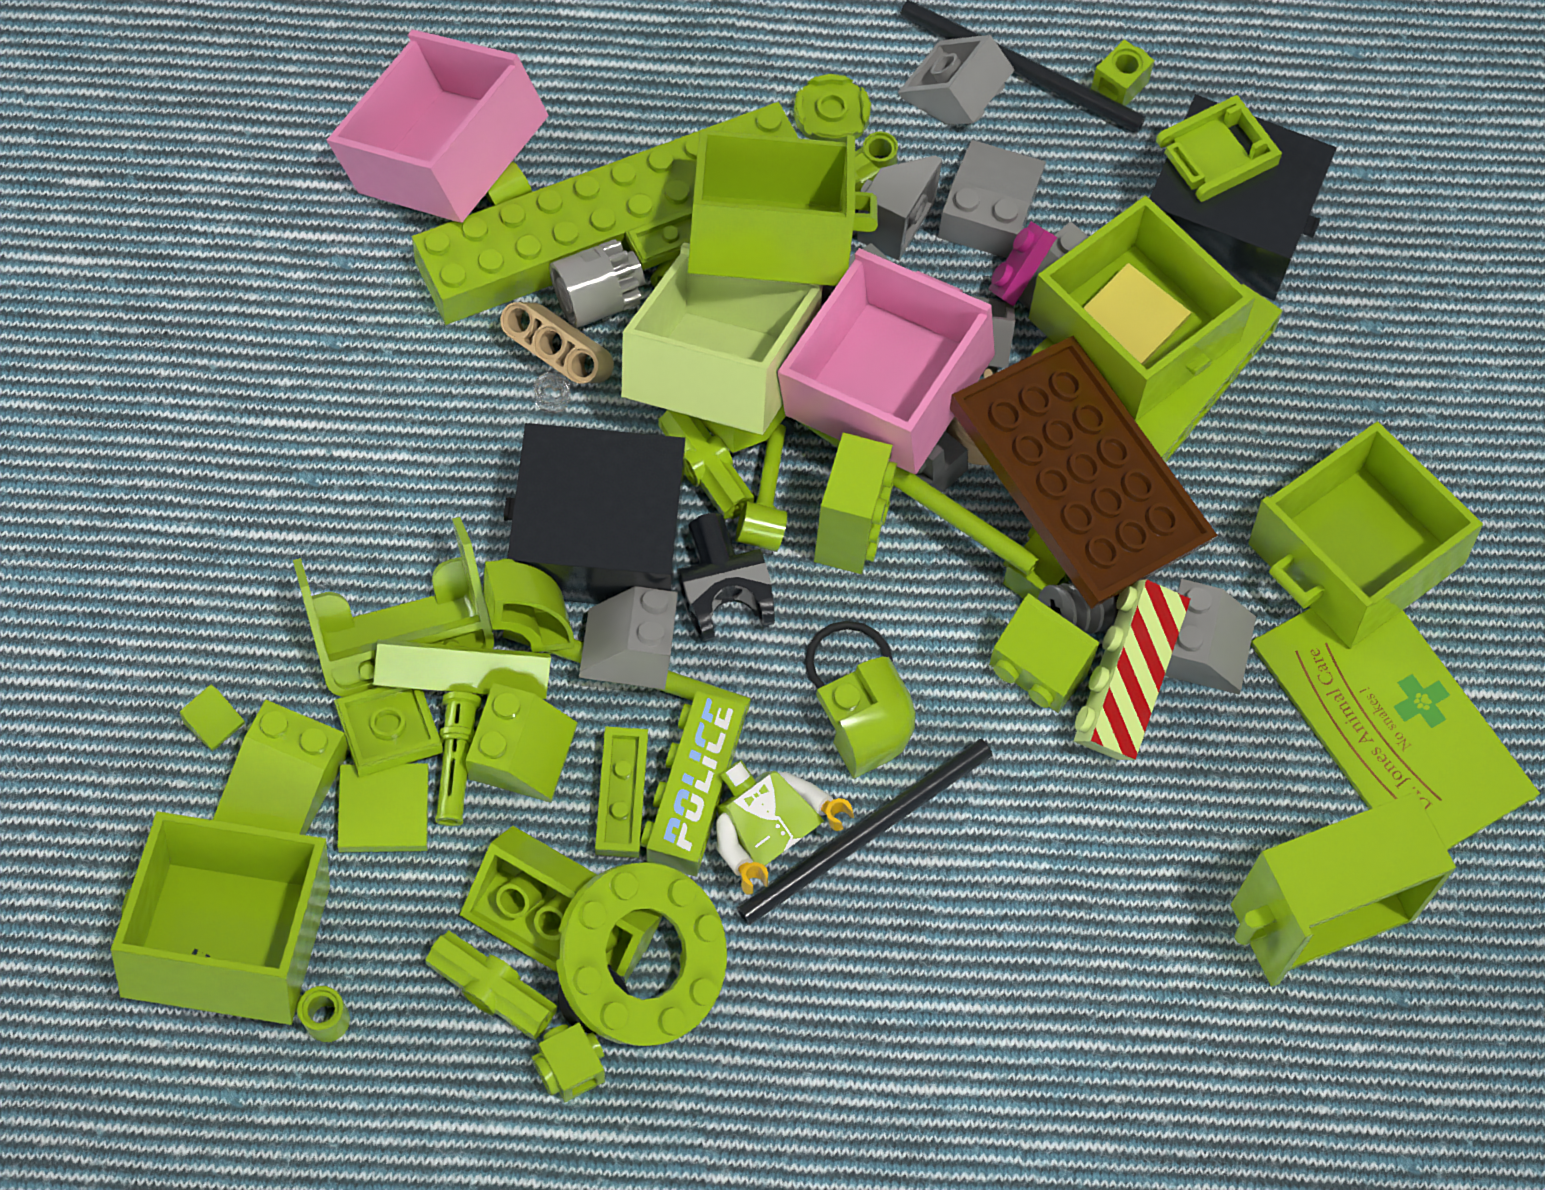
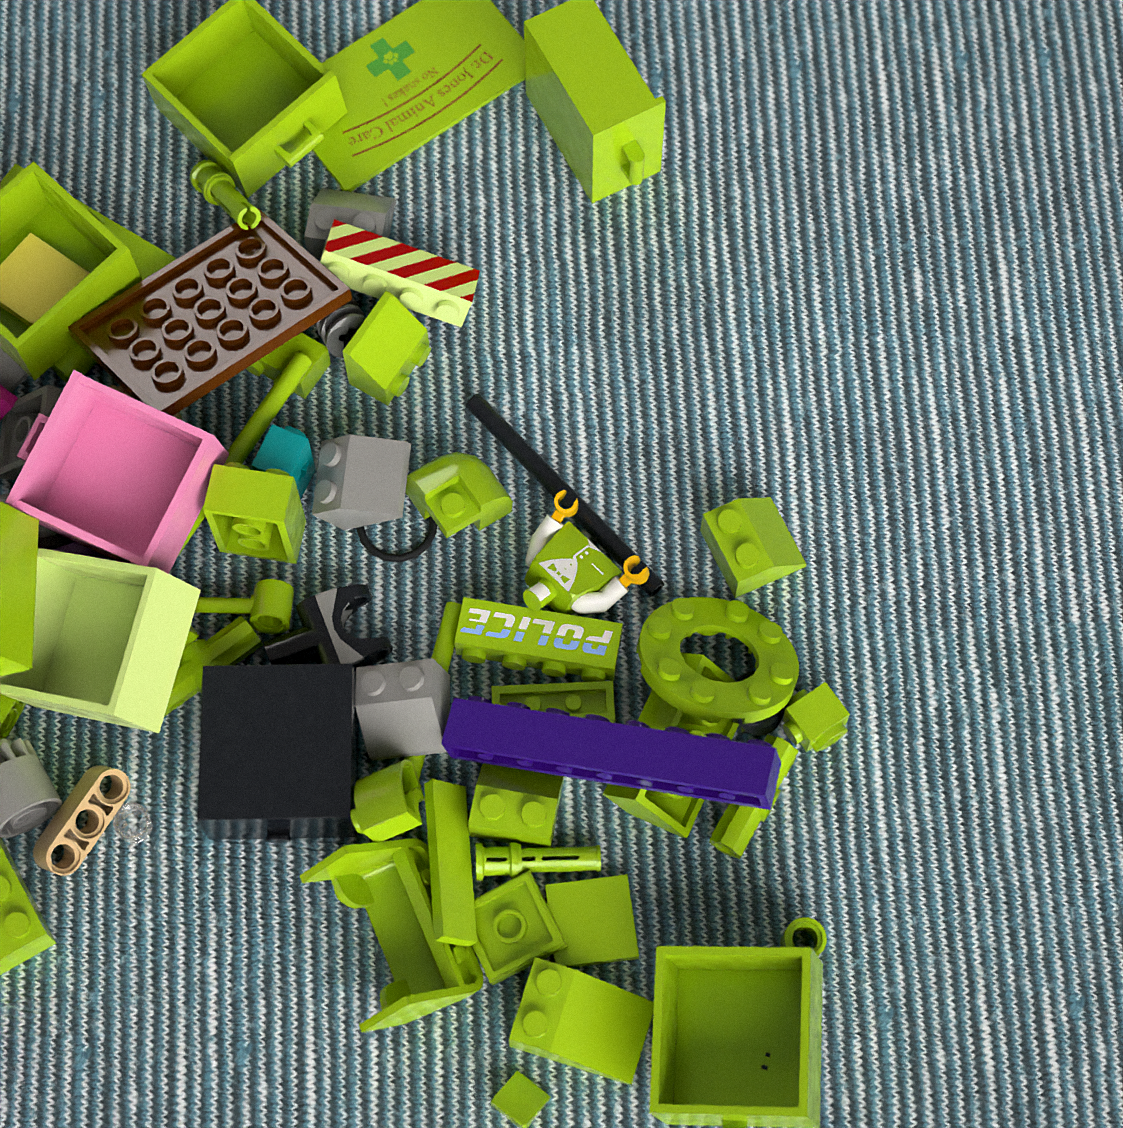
camera: 90 degrees left, 5 degrees up
none -> lime pin [190,160,261,230]
none -> teal brick [251,424,316,500]
none -> light grey slope [312,434,411,530]
none -> dark purple brick [441,696,781,810]
none -> lime slope [700,497,806,598]

